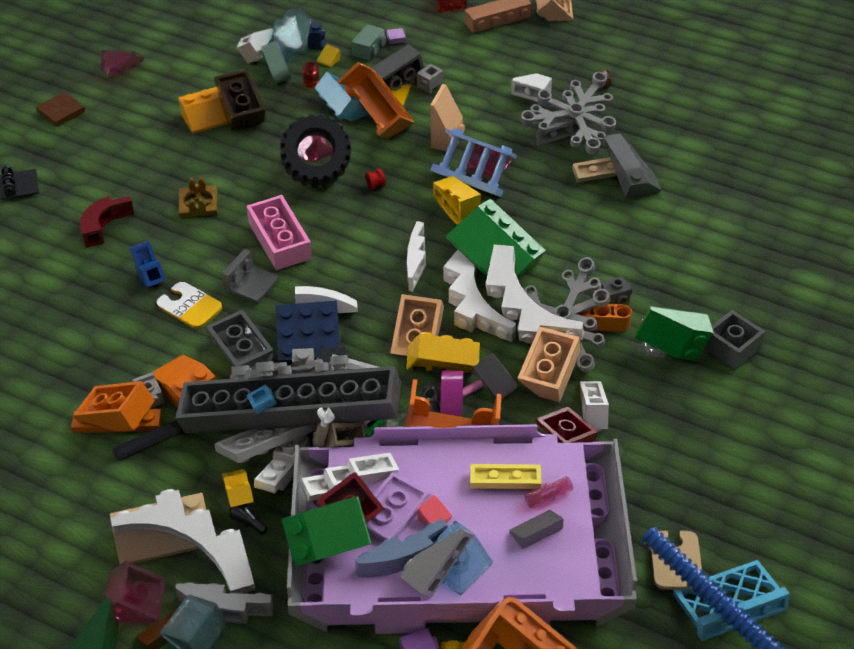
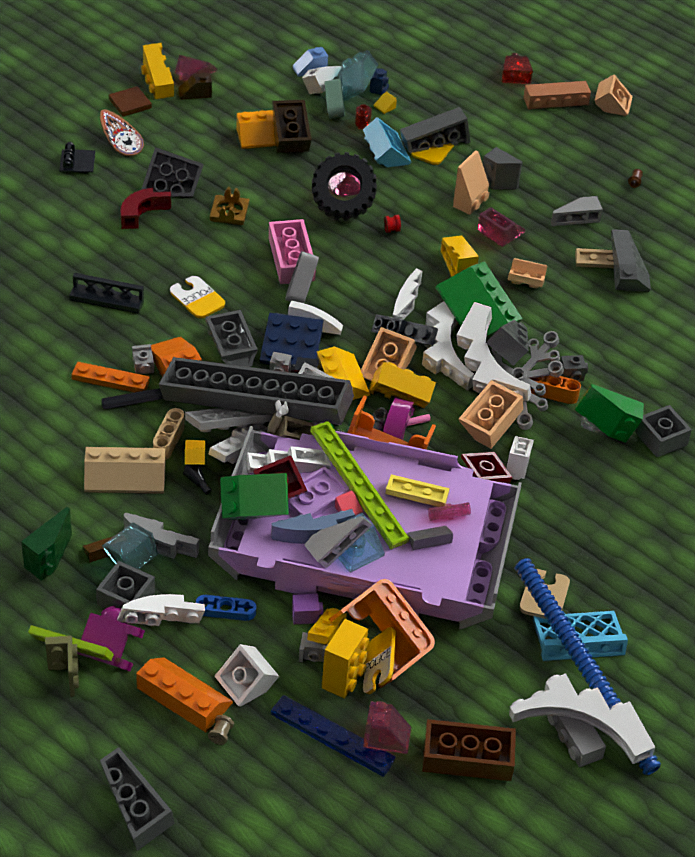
camera: 10 degrees right, 0 degrees up
orange slope [73,381,155,432] -> none
clear pink slope [105,561,166,623] -> none
white arch [110,489,255,593] -> none
blue brick [130,241,166,287] -> none
dark grey bracket [222,249,279,303] -> none
light grey plant [230,355,349,381] -> none
dark azure tile [246,385,277,414] -> none
orange windscreen [337,62,415,139] -> none
sand green brick [351,24,386,61] -> none
lavender tile [386,28,406,44] -> none
light grey brick [417,64,443,94] -> none
light blue fence [431,128,517,197] -> none
dark grey slope [472,353,518,400] -> none
white slope [511,74,552,102] -> none
light grey plant [521,72,616,155] -> none
none -> black fence [69,273,144,314]
none -> shield [100,109,144,156]
none -> yellow wedge [141,43,174,99]
none -> dark grey wedge [141,147,204,197]
none -> tan beam [153,408,184,460]
none -> dark brown slope [178,72,212,100]
none -> light grey beam [285,251,319,303]
none -> medium blue slope [293,47,328,77]
none -> lime tile [310,421,410,549]
none -> yellow slope [317,346,370,400]
none -> black slope [371,314,438,346]
none -> dark grey slope [483,147,522,189]
none -> dark grey wedge [486,320,528,366]
none -> light nougat bracket [508,258,547,288]

